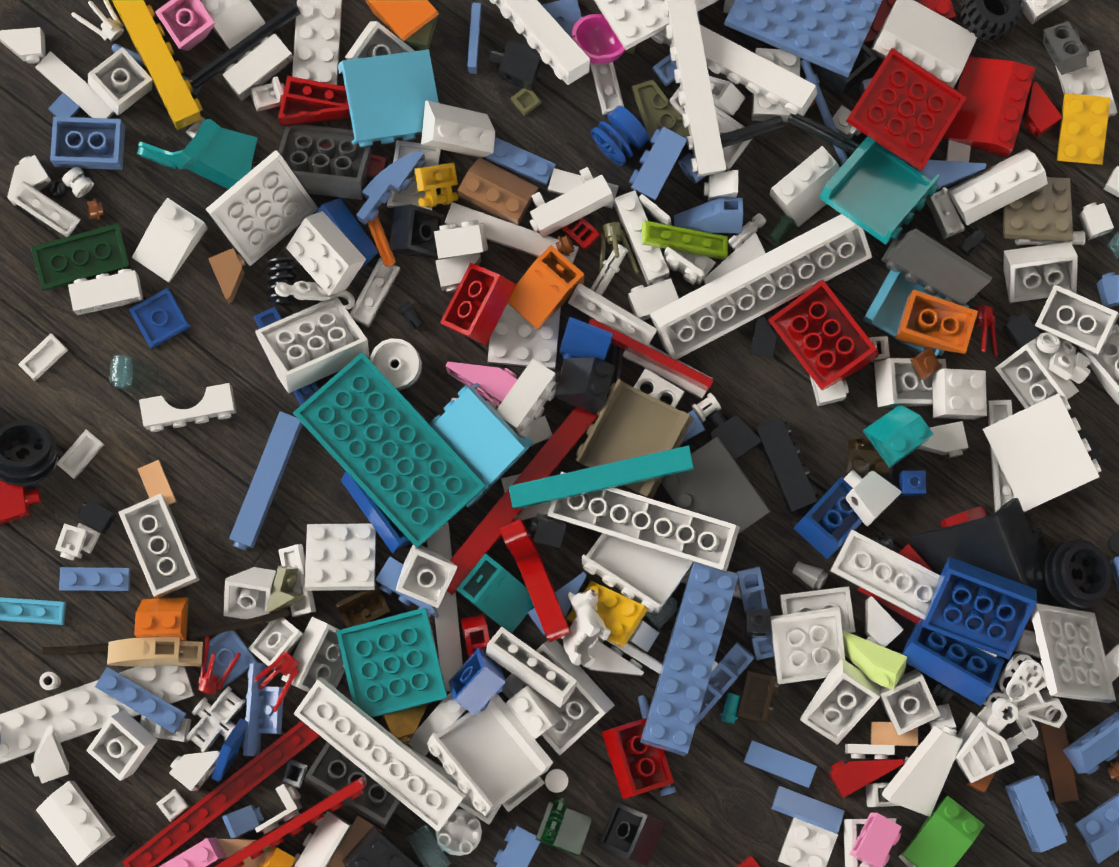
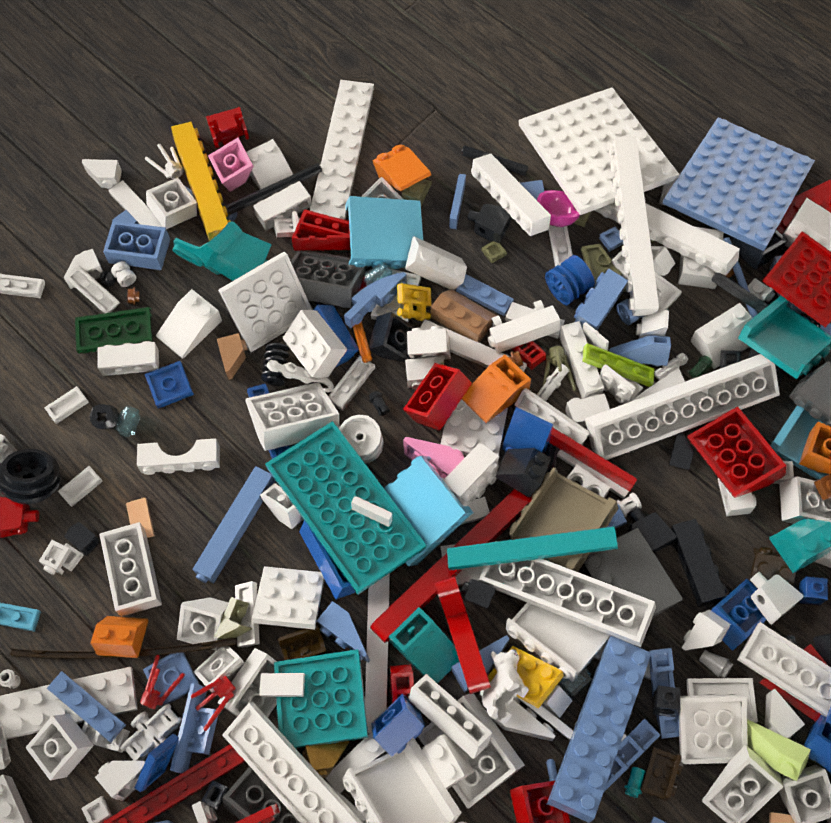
camera: 10 degrees right, 15 degrees down
medium blue plate [59,567,130,592] -> none
tan slope [107,637,203,668] -> none
white slope [396,545,457,608] -> none
black axle [720,116,784,148] -> none
none -> black piece [90,404,119,429]
none -> white tile [259,673,305,697]
none -> white slope [260,483,303,529]
none -> white tile [351,496,392,527]
none -> clear light blue brick [364,263,393,286]
none -> white slope [682,610,731,650]
none -> black slope [720,350,741,369]

